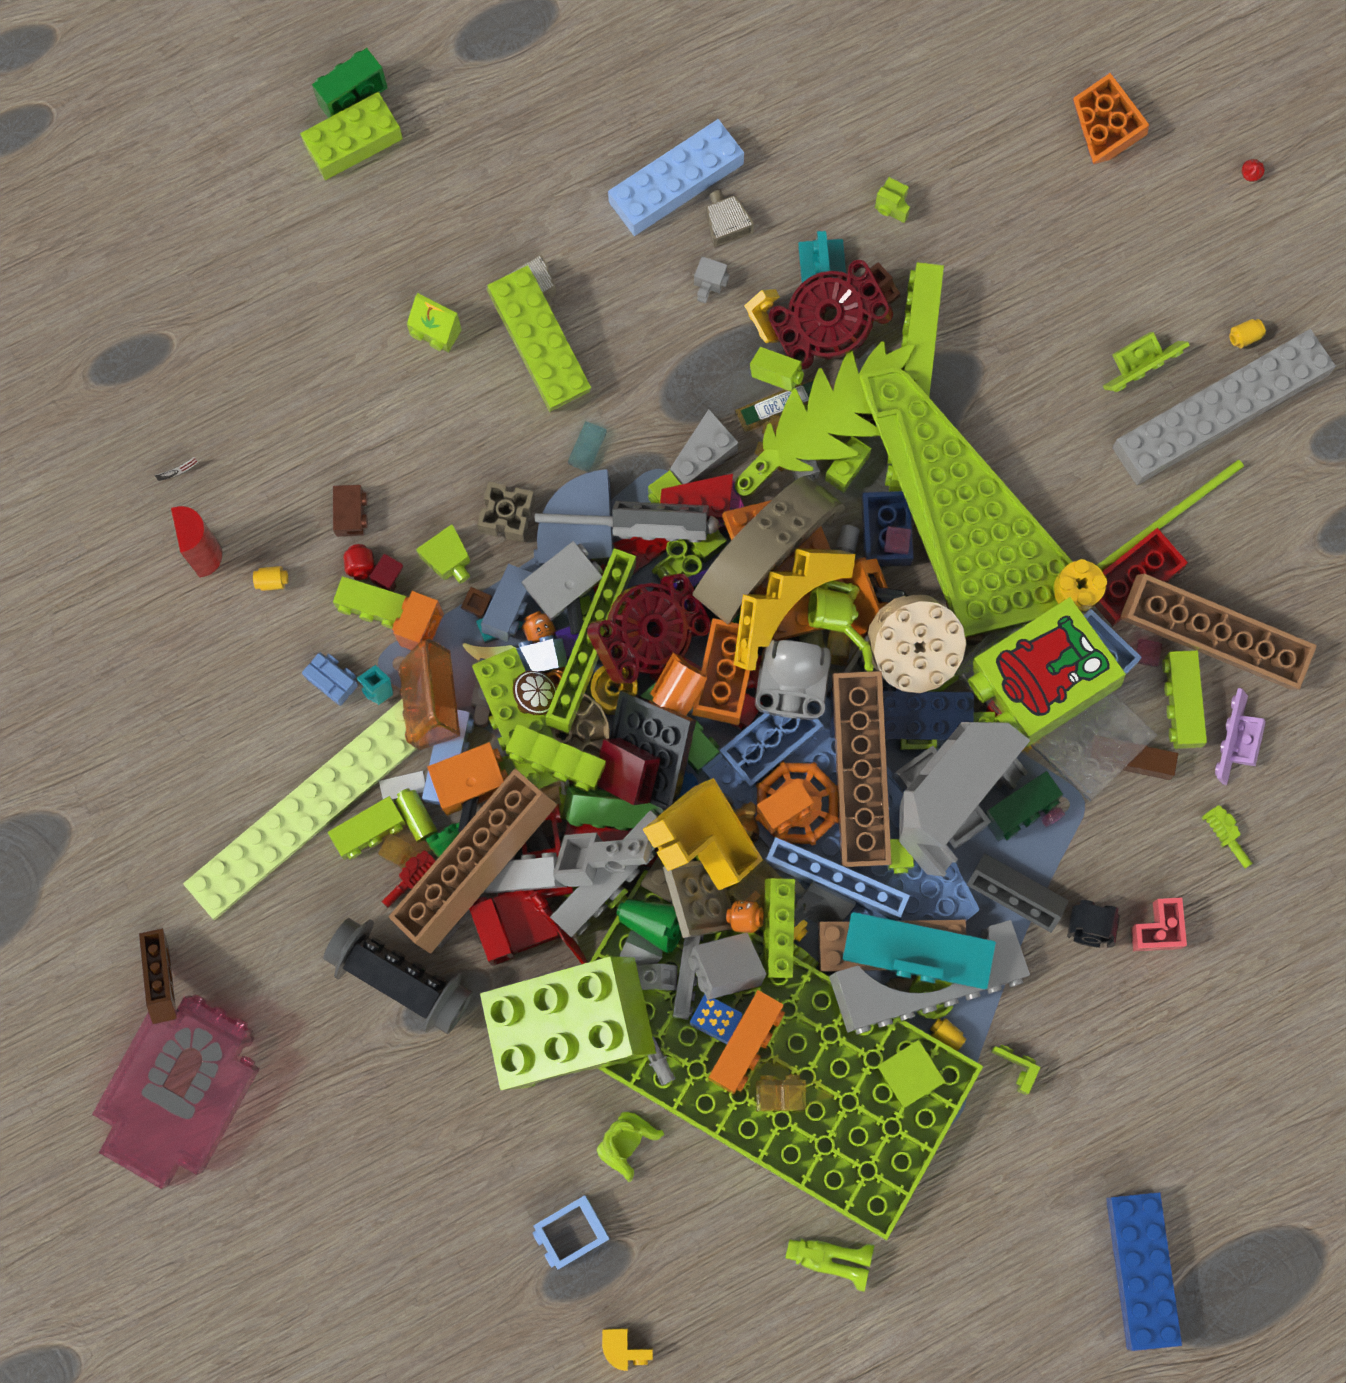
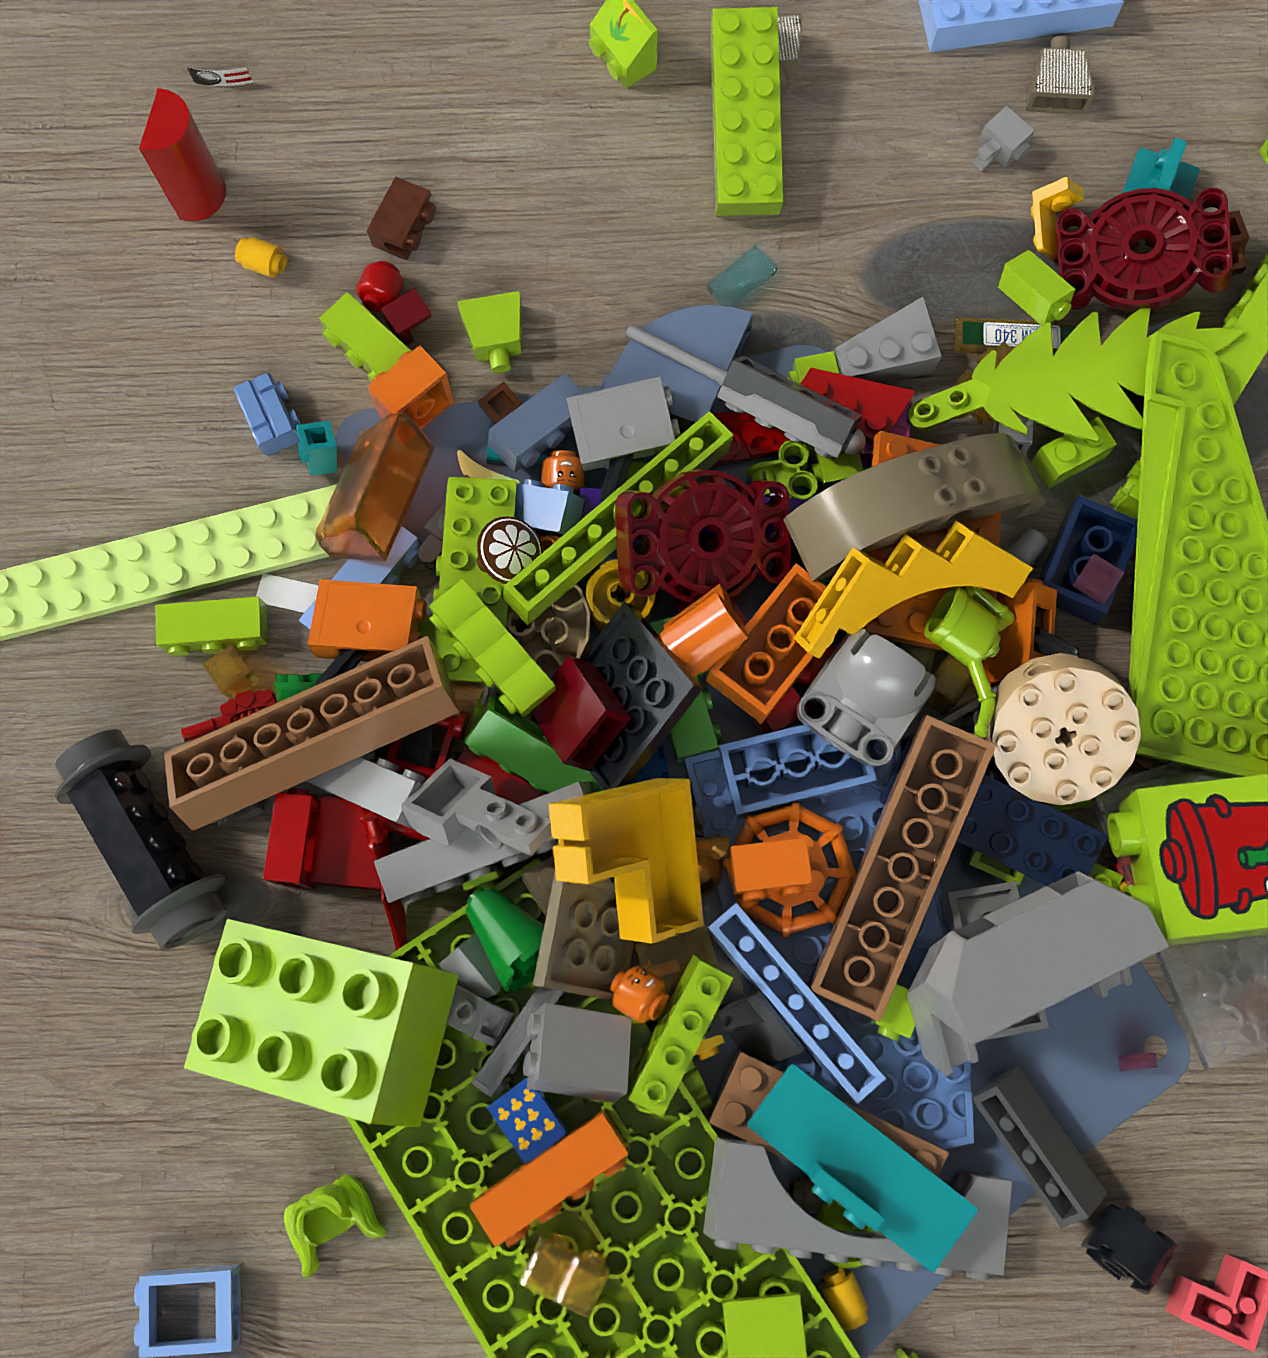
camera: 25 degrees right, 0 degrees up
lime brick [395,788,438,843] -> none
dark tan brick [477,482,535,543] -> none
light grey axle [648,1037,676,1085] -> none
dark green brick [985,771,1063,842] -> none

